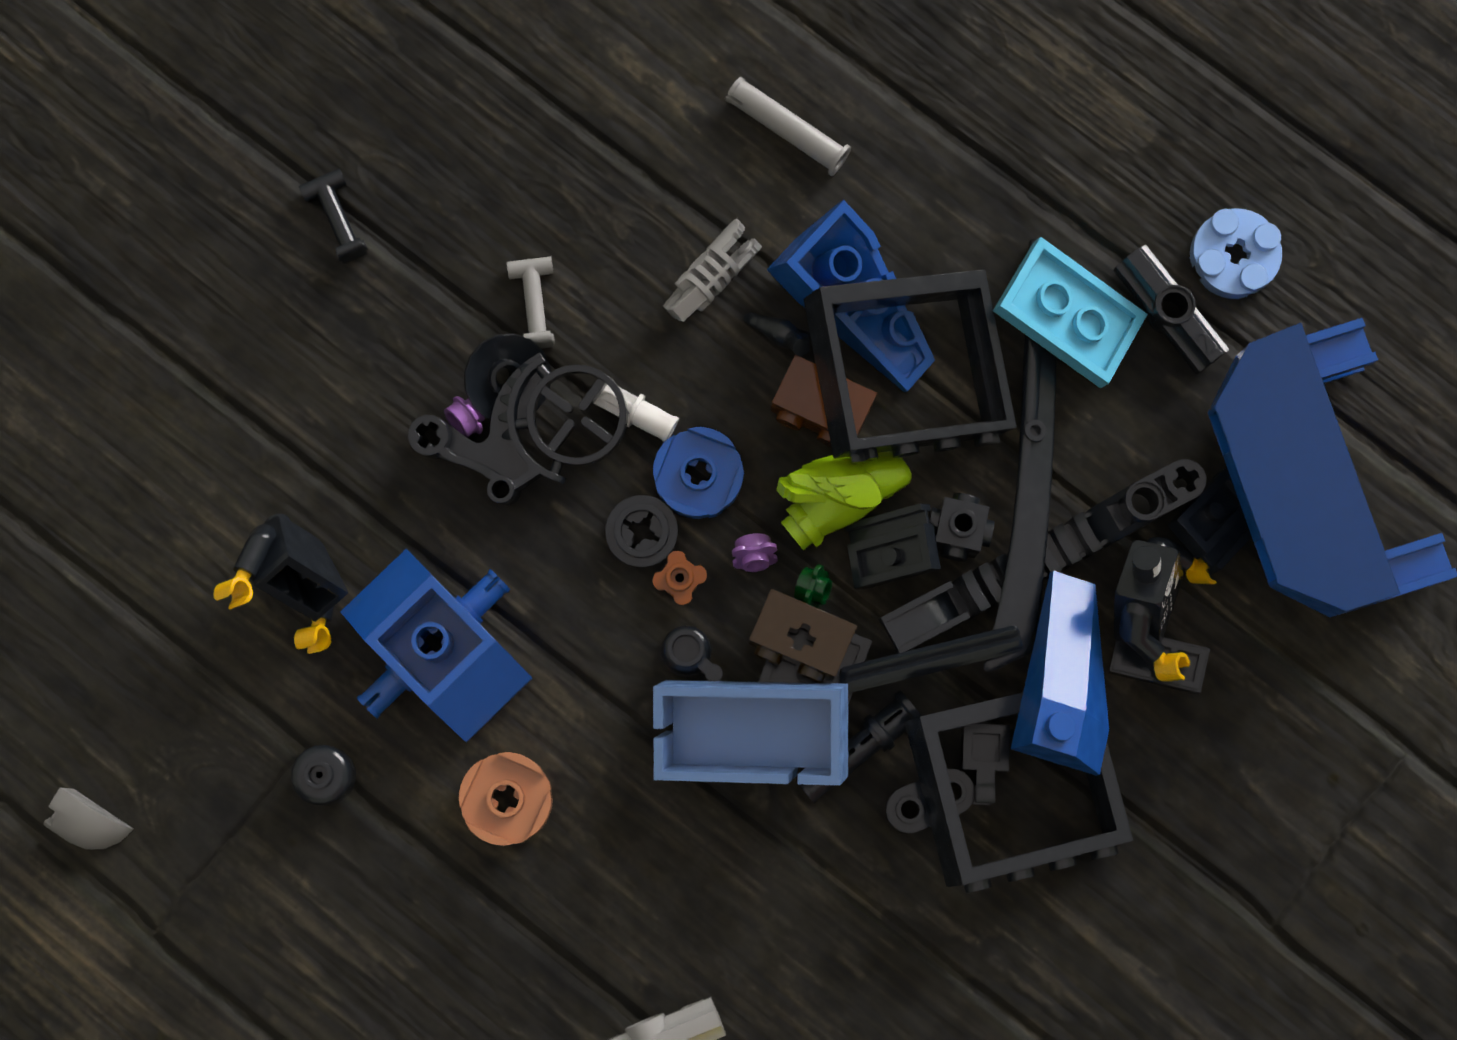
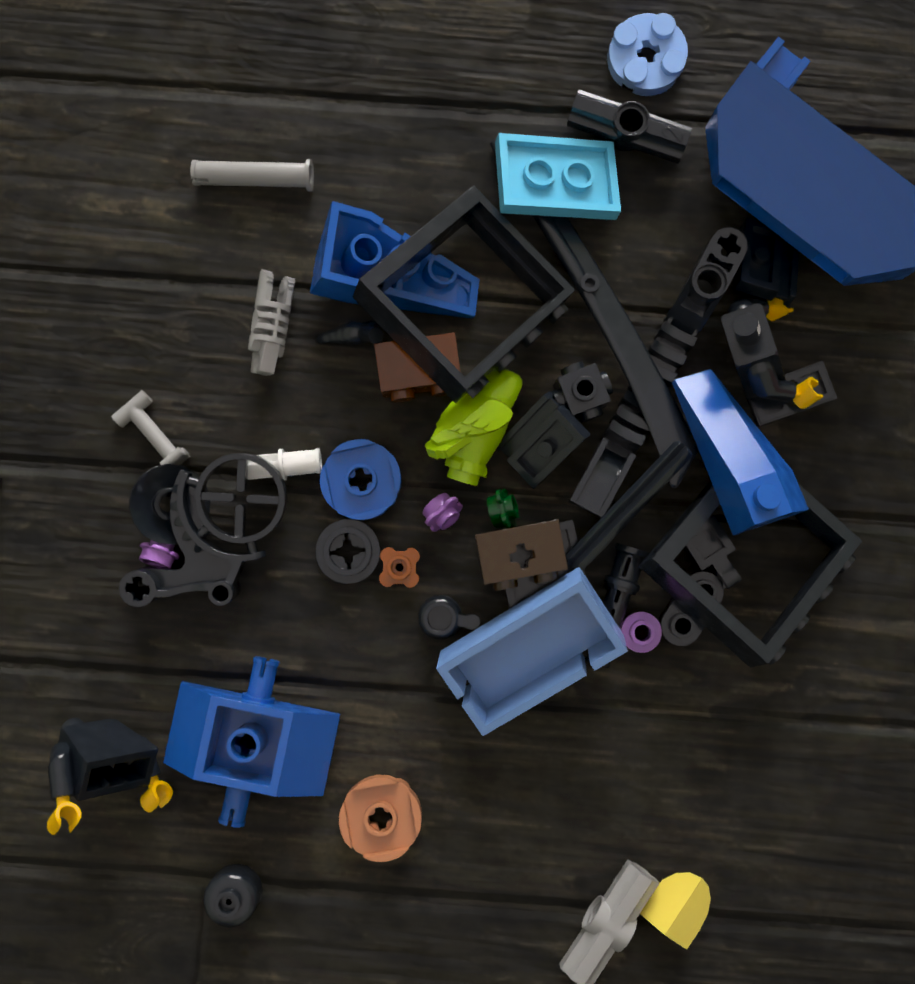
camera: 30 degrees left, 5 degrees up
none -> medium lavender plate [621,612,662,653]

